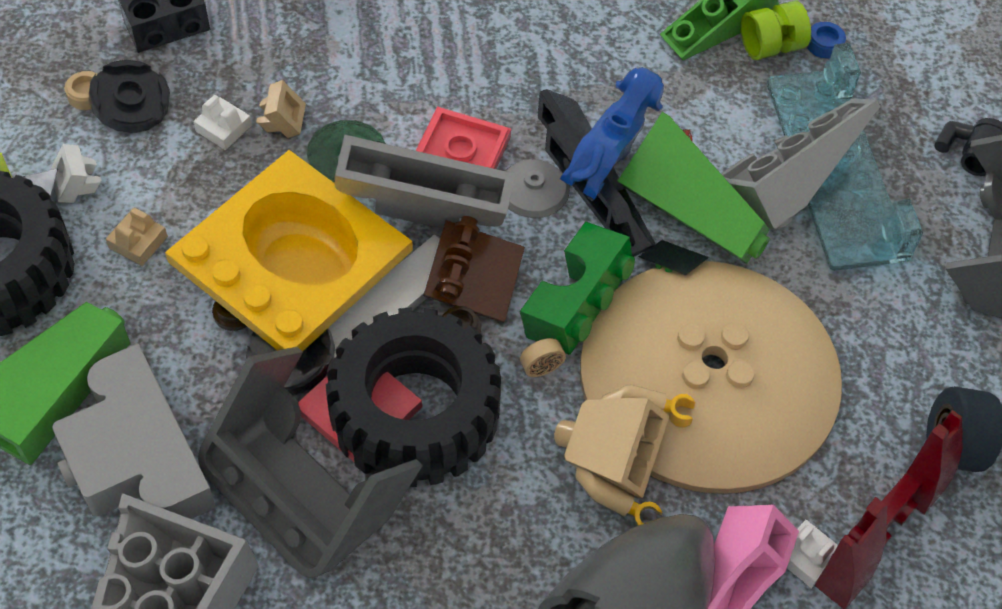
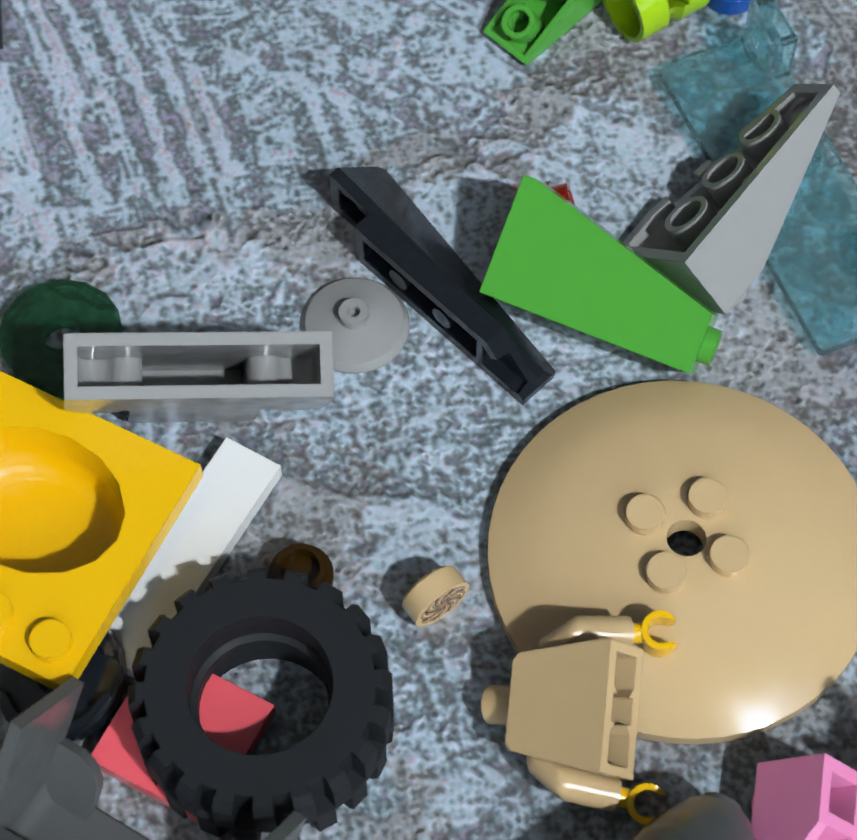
camera: 10 degrees left, 5 degrees up
coral tile [416,106,511,169] -> none
reddish brown hinge [423,216,525,323] -> none
green arch [520,221,635,355] -> none
blue animal [560,67,664,199] -> none
black piece [638,240,709,275] -> none

